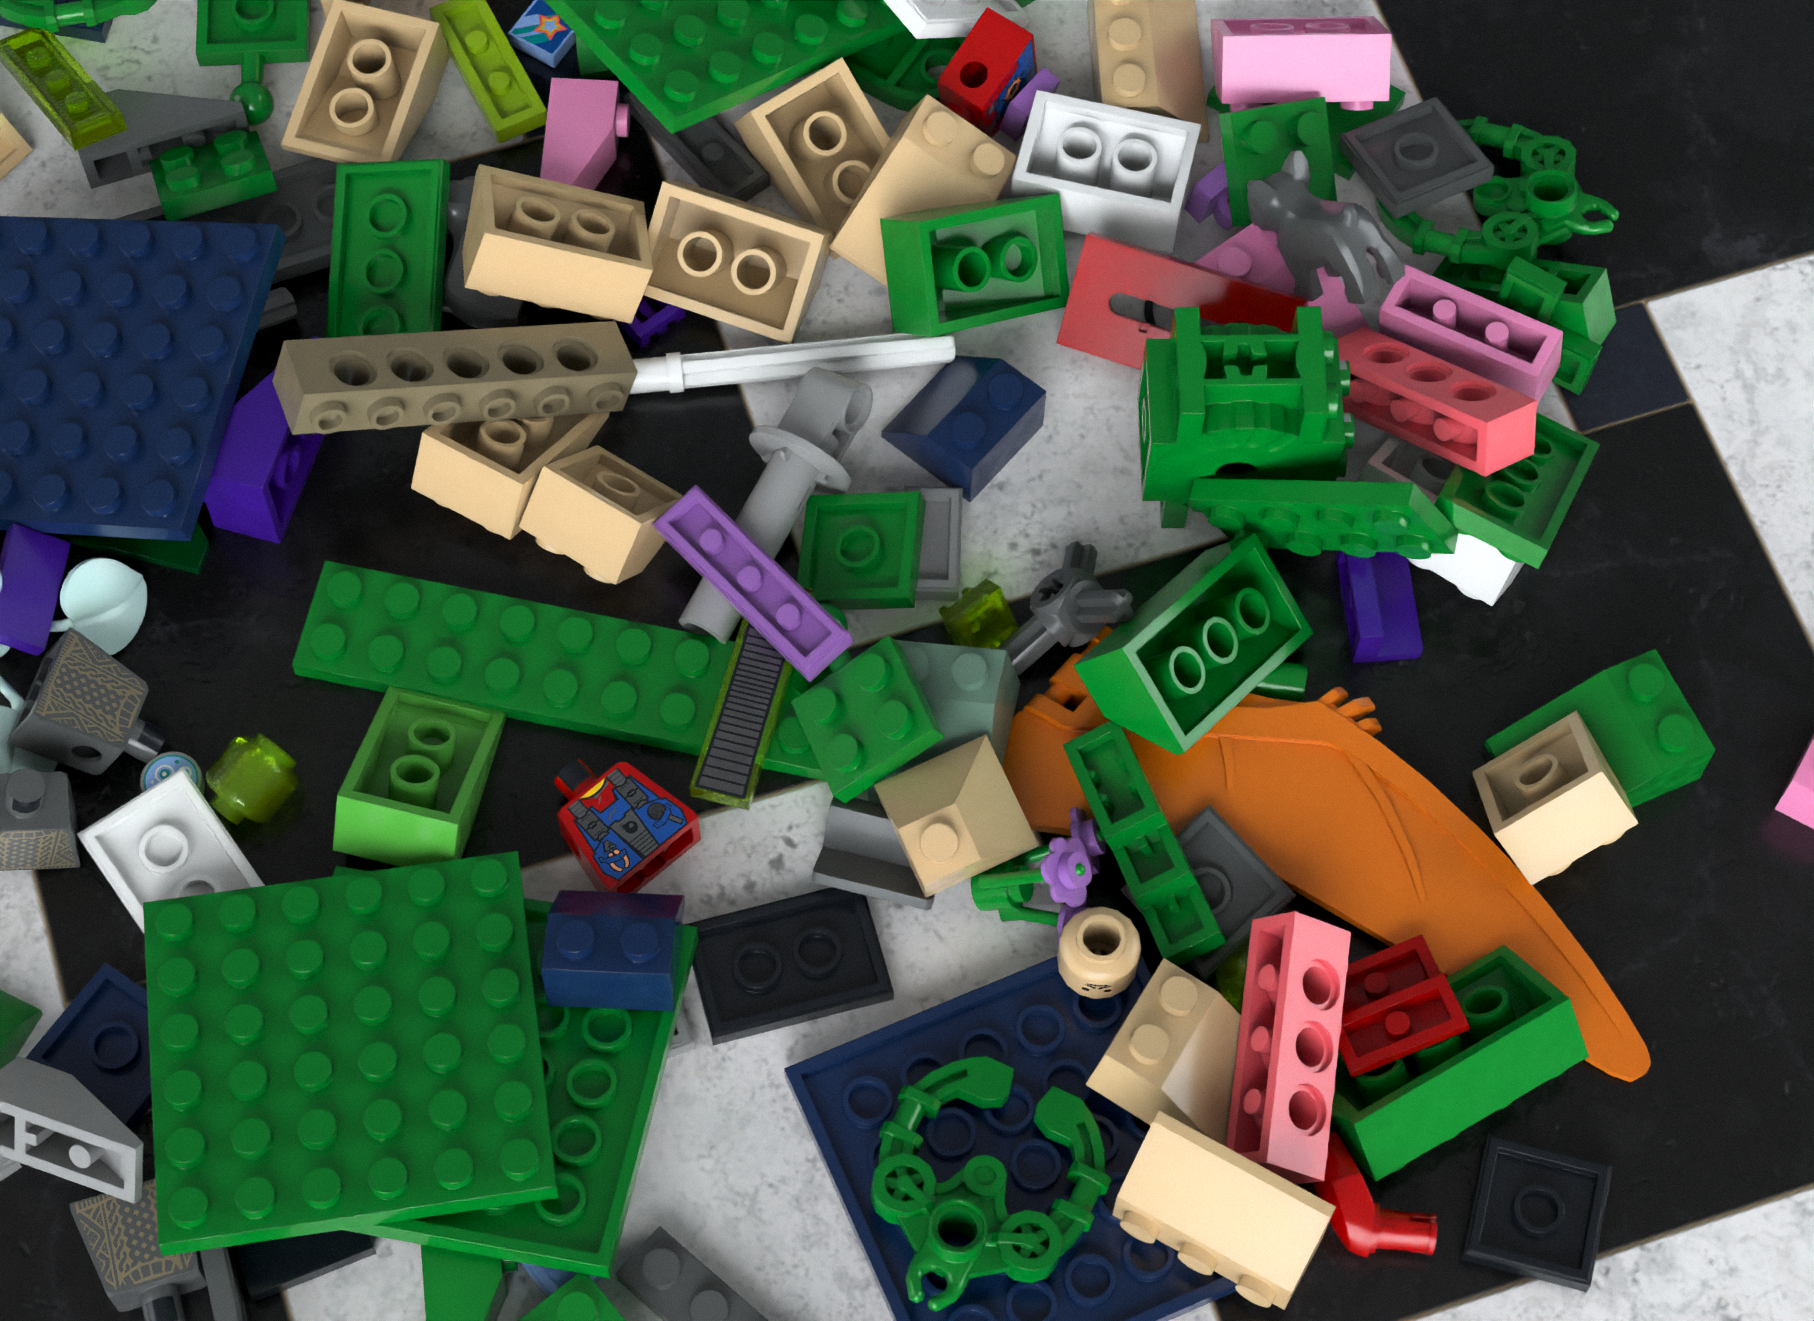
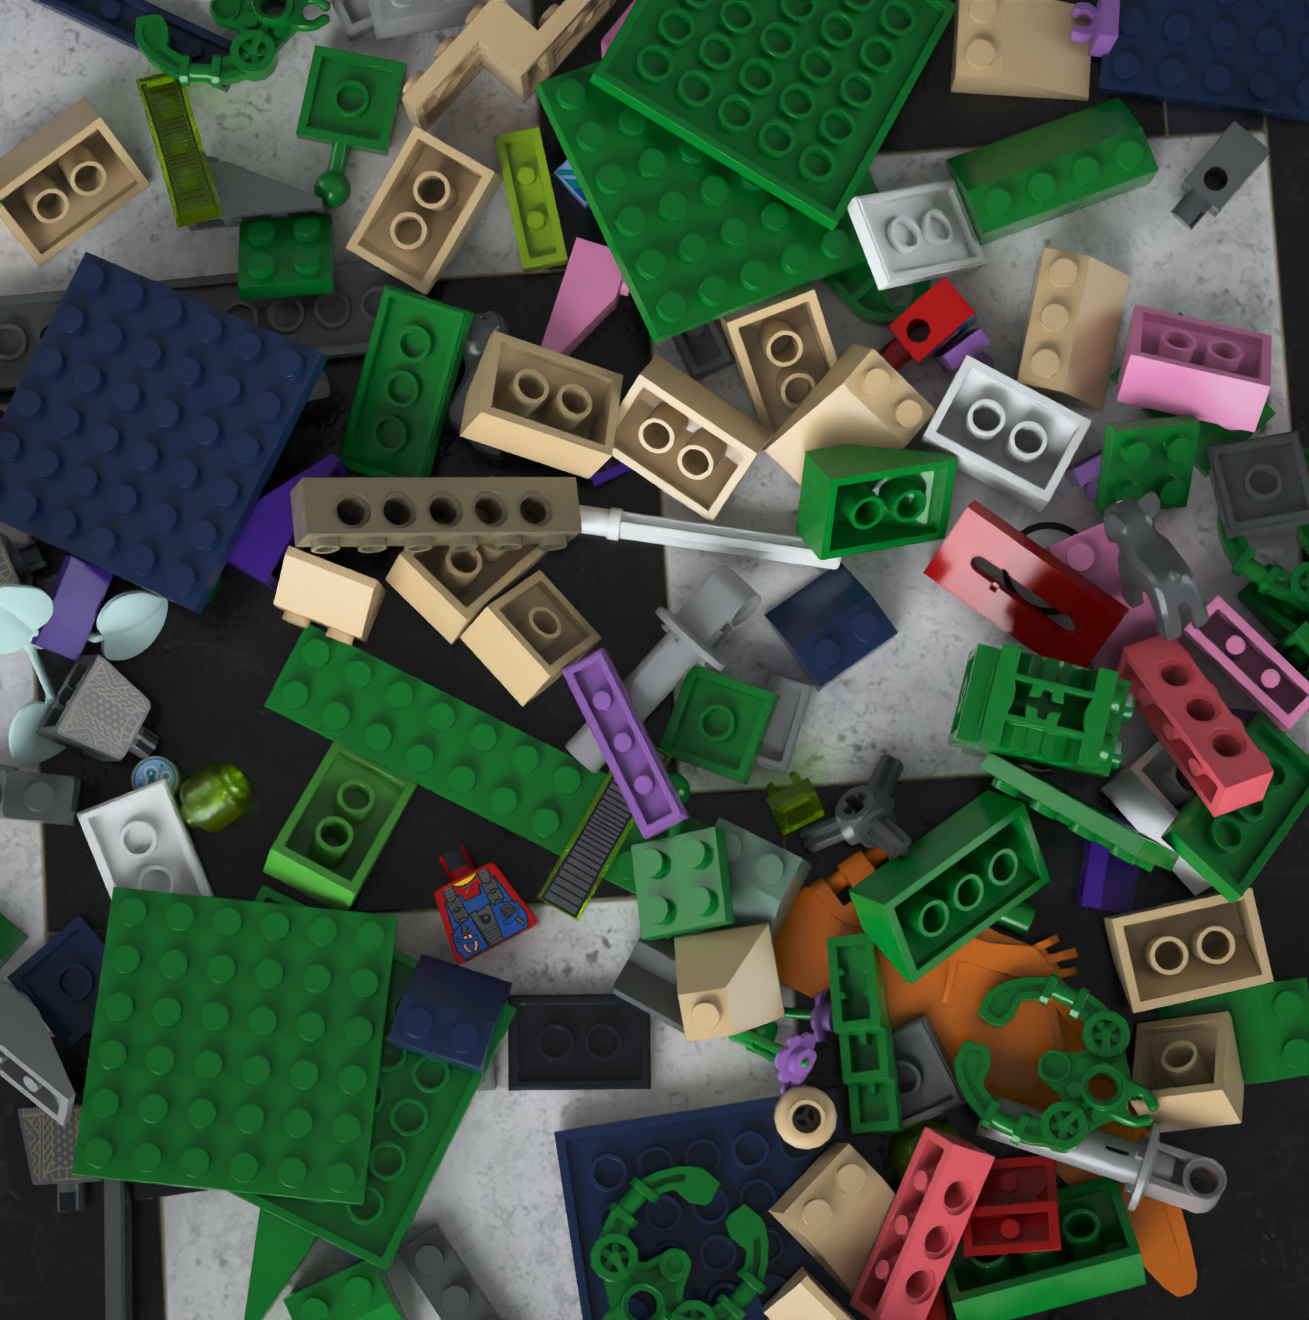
camera: 20 degrees right, 20 degrees up
none -> tan slope [274,546,386,646]
none -> green piece [954,973,1160,1154]
none -> light grey piece [976,1093,1227,1213]
none -> tan slope [1103,887,1274,1013]

